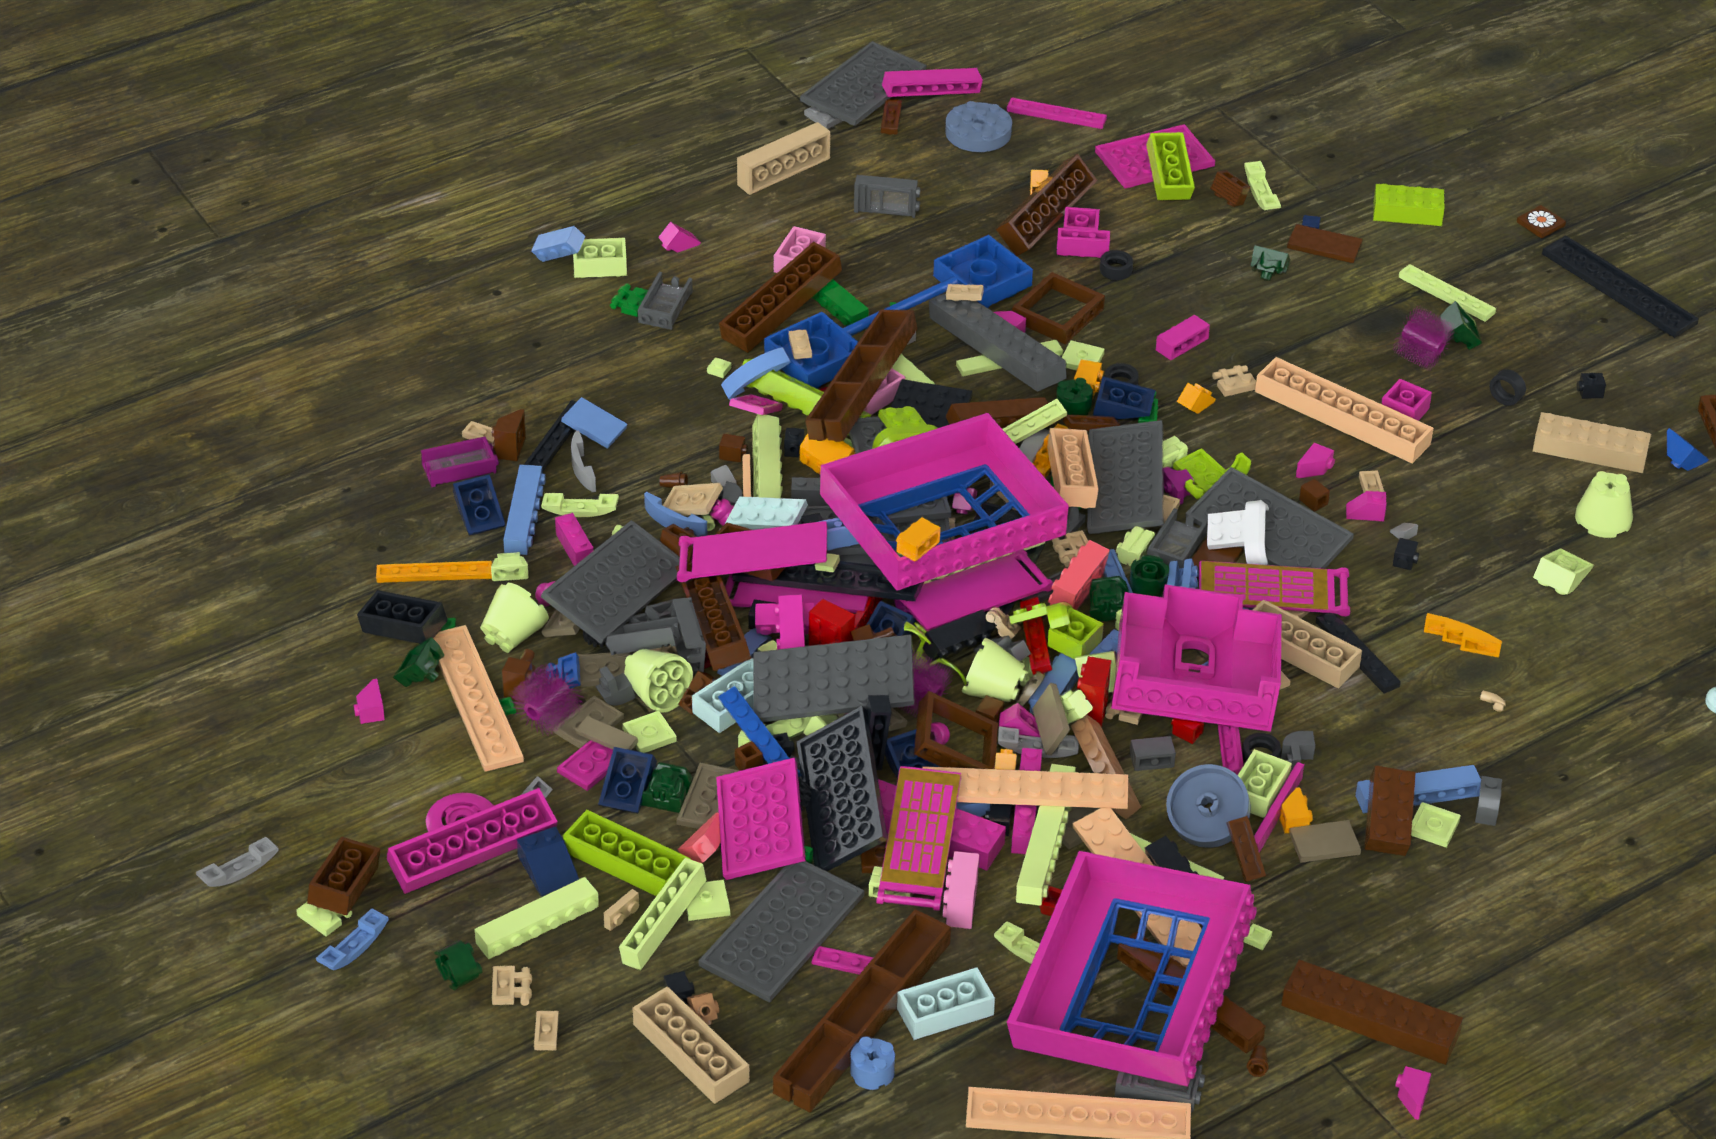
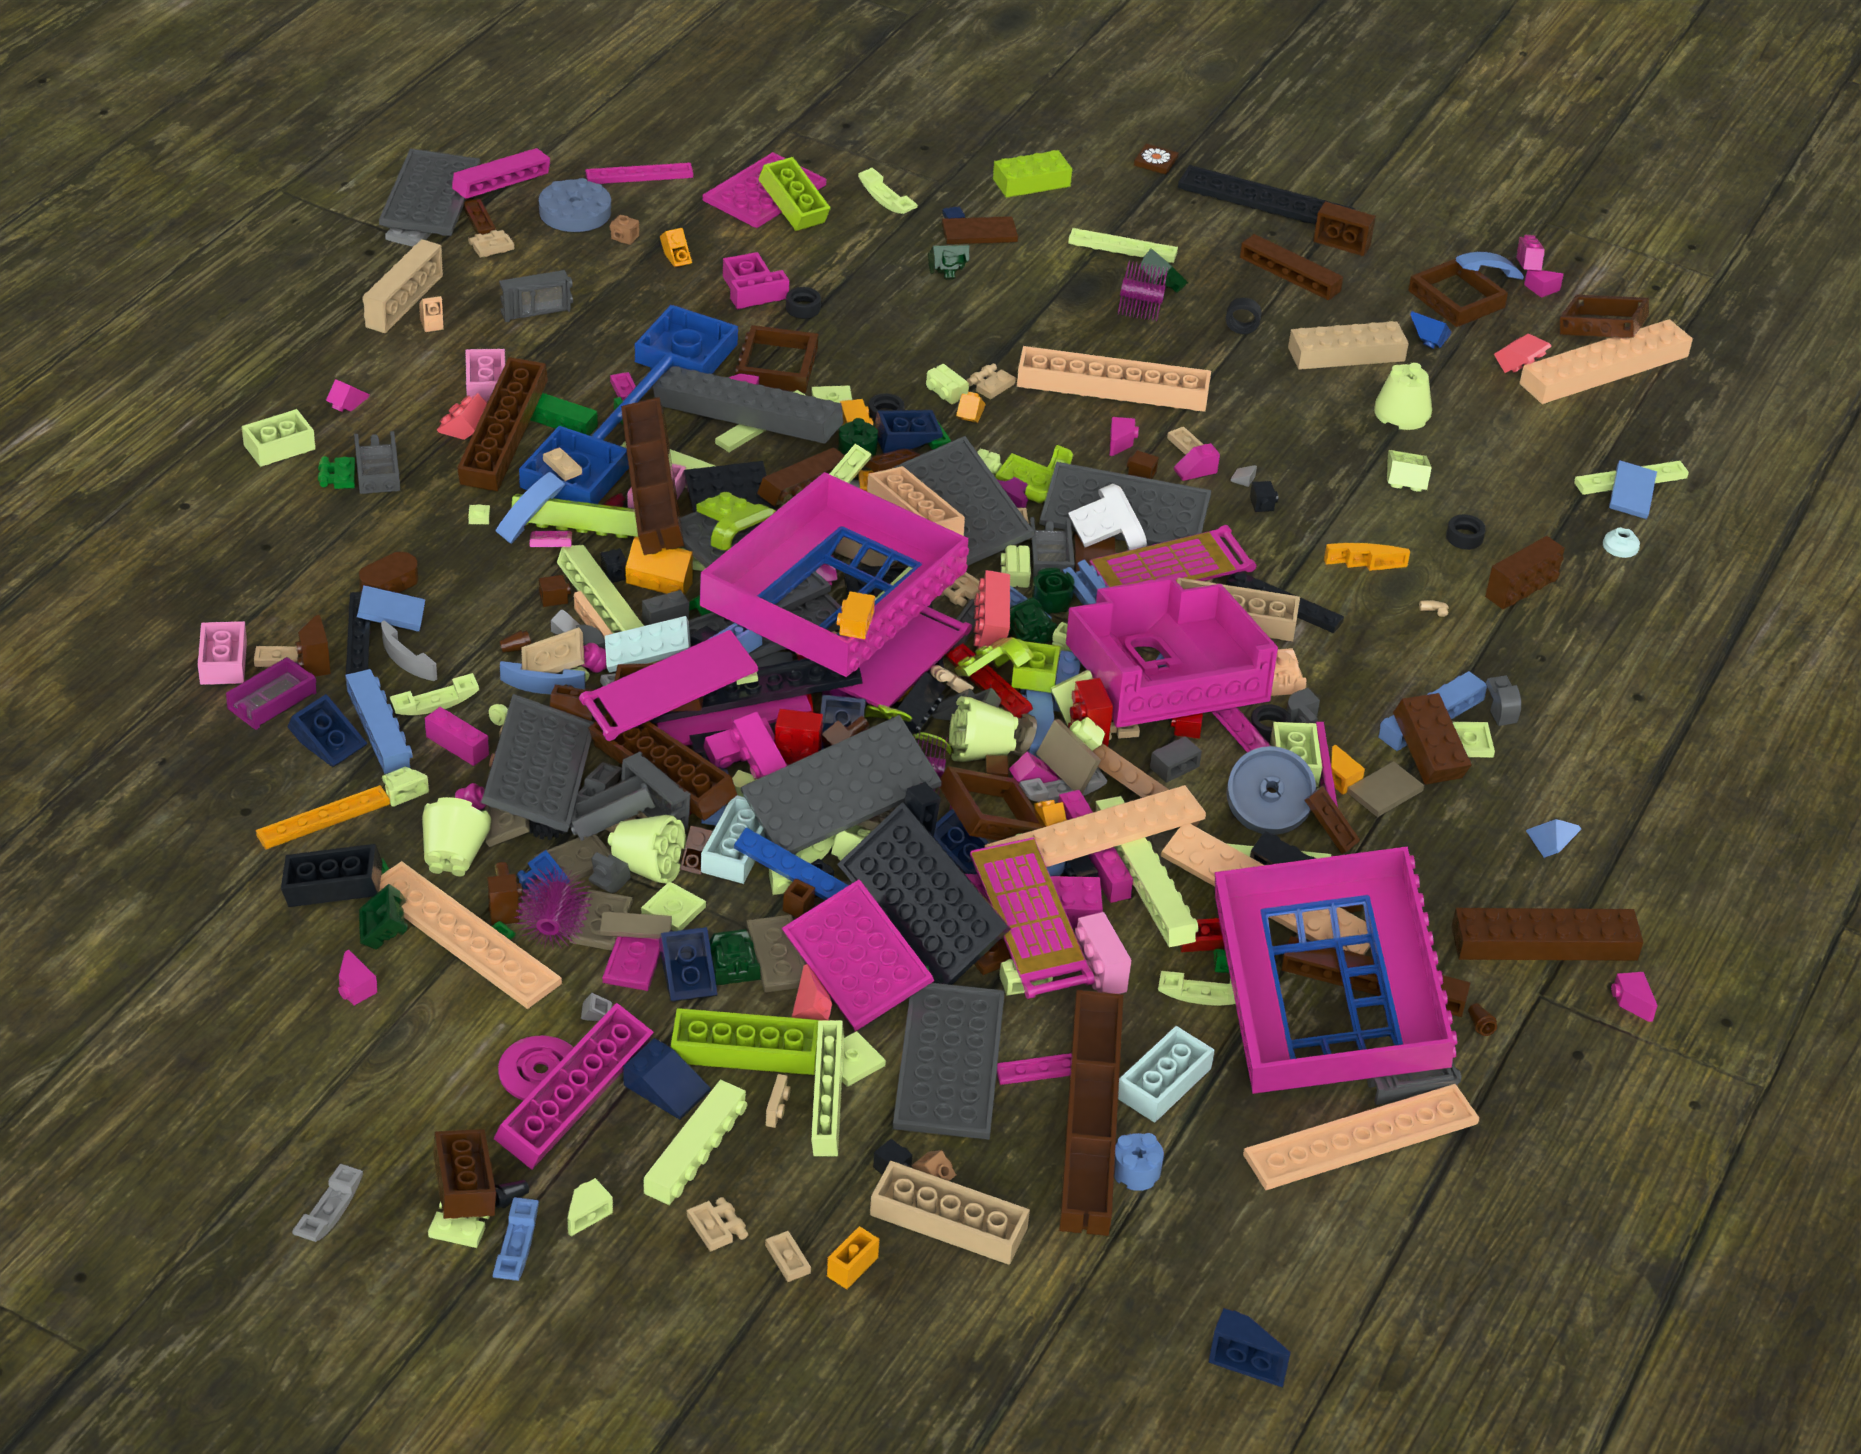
camera: 30 degrees left, 0 degrees up
dark green brick [434,940,483,990] -> none
medium blue brick [531,226,585,262] -> none
tan plate [946,284,984,301] -> none
reddish brown brick [996,154,1098,256] -> none
dark pink brick [1156,315,1210,360] -> none
reddish brown brick [1210,170,1251,207] -> none
dark pink brick [1382,379,1432,421] -> none
black brick [1577,373,1606,399] -> none
none -> bright pink brick [198,621,247,685]
none -> reddish brown brick [359,552,418,593]
none -> light nougat slope [419,296,444,332]
none -> coral slope [437,393,487,440]
none -> tan plate [468,230,514,257]
none -> black cone [495,1180,529,1208]
none -> yellowish green slope [568,1178,613,1236]
none -> medium nougat brick [610,215,639,245]
none -> dark pink plate [610,372,636,401]
none -> light orange brick [827,1226,879,1289]
none -> yellowish green brick [926,364,969,405]
none -> reddish brown brick [1240,234,1343,301]
none -> light nougat brick [1271,648,1306,696]
none -> reddish brown brick [1313,201,1376,256]
none -> black tyre [1446,514,1486,550]
none -> reddish brown brick [1485,536,1565,609]
none -> medium blue slope [1526,819,1581,858]

